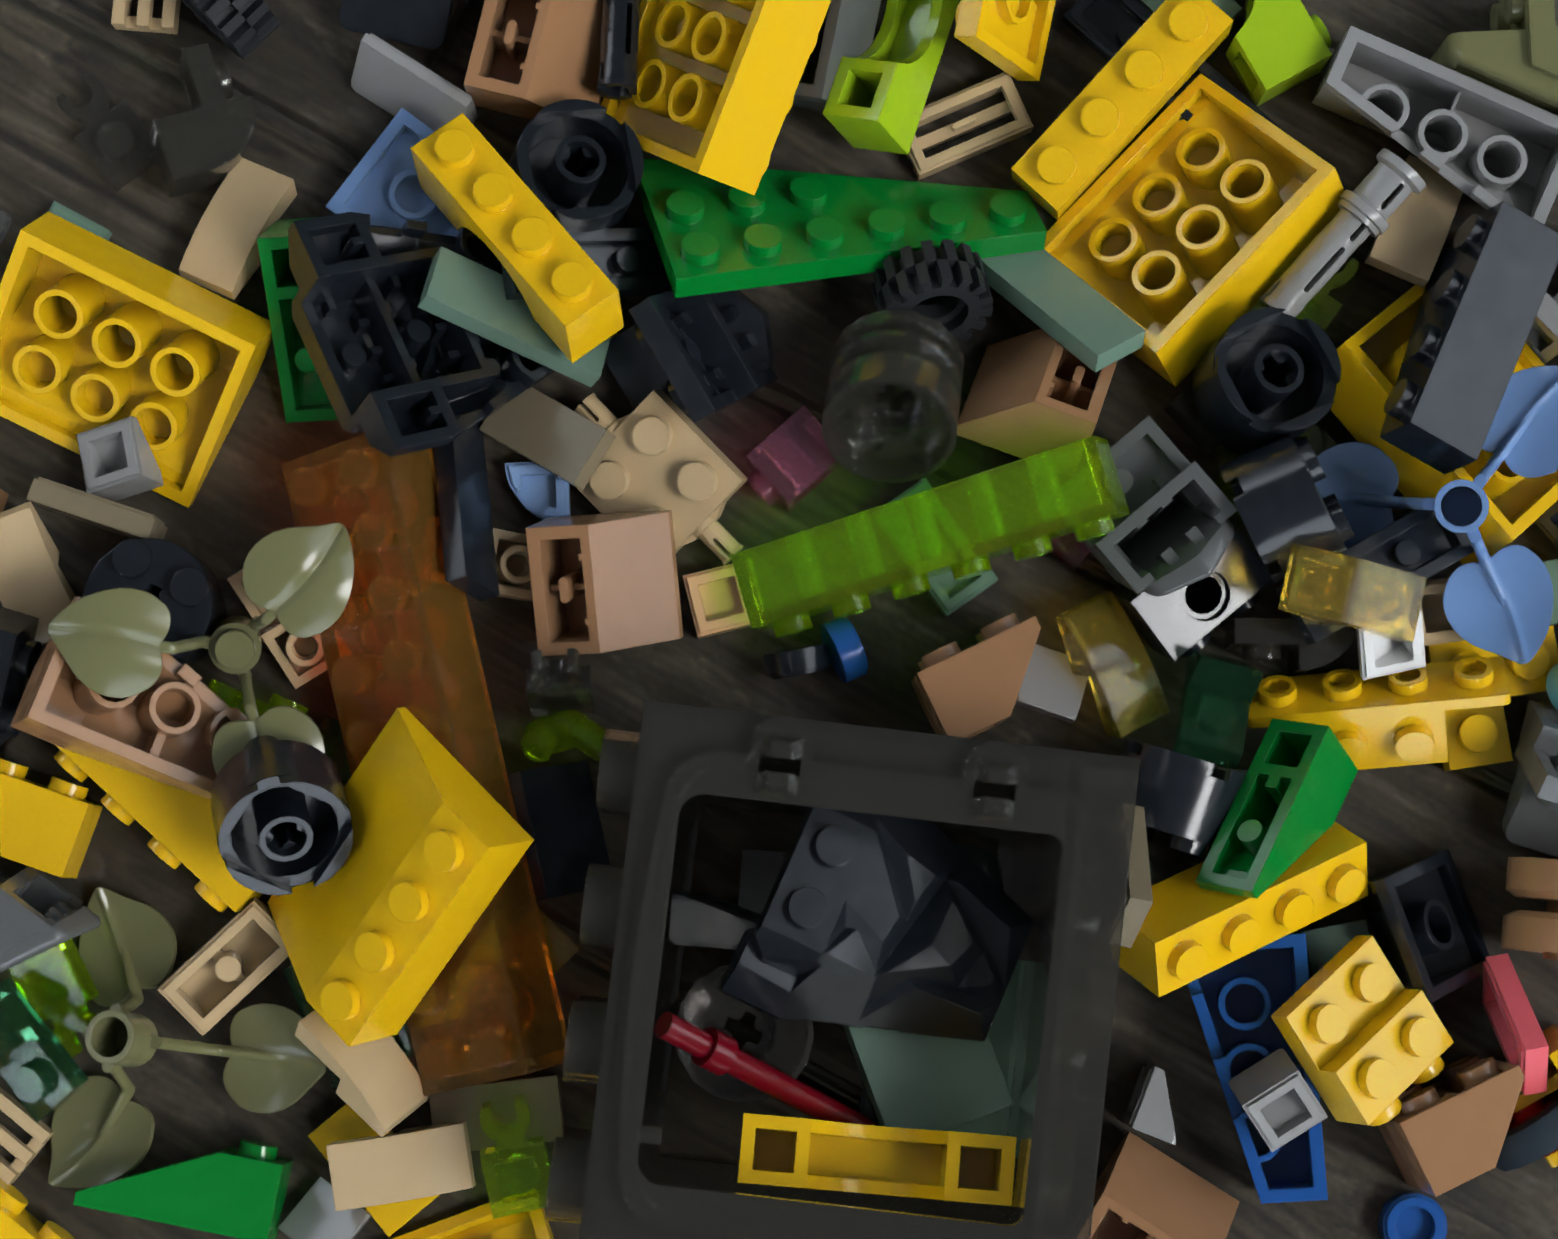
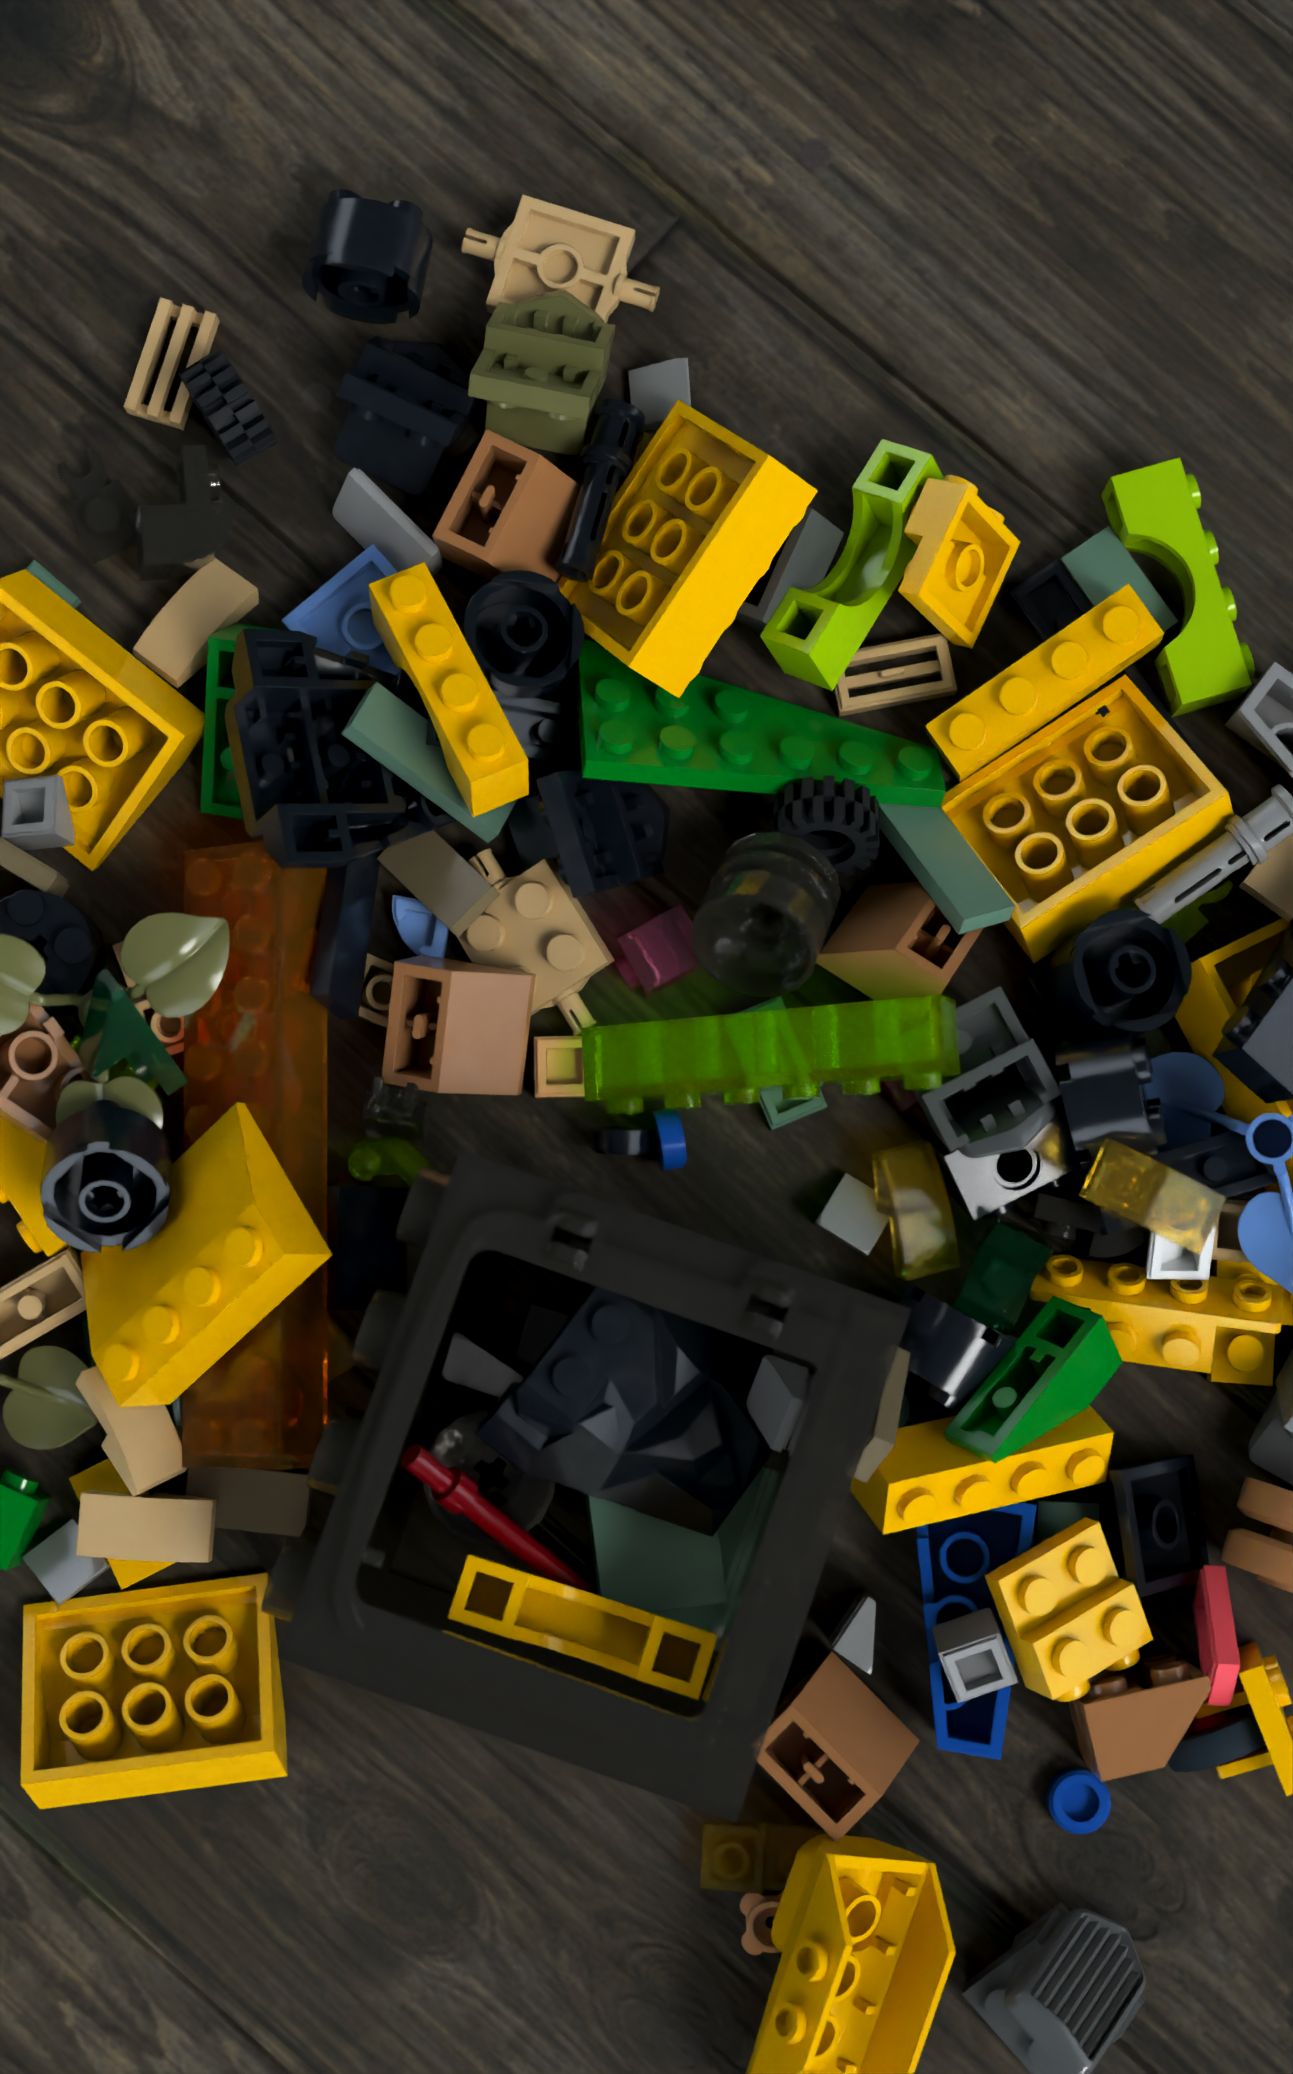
camera: 20 degrees right, 0 degrees up
clear neon green plate [479,1094,558,1219] -> none
medium nougat slope [910,613,1041,751] -> none
none -> clear green slope [79,968,189,1096]
none -> light grey slope [747,1355,810,1452]

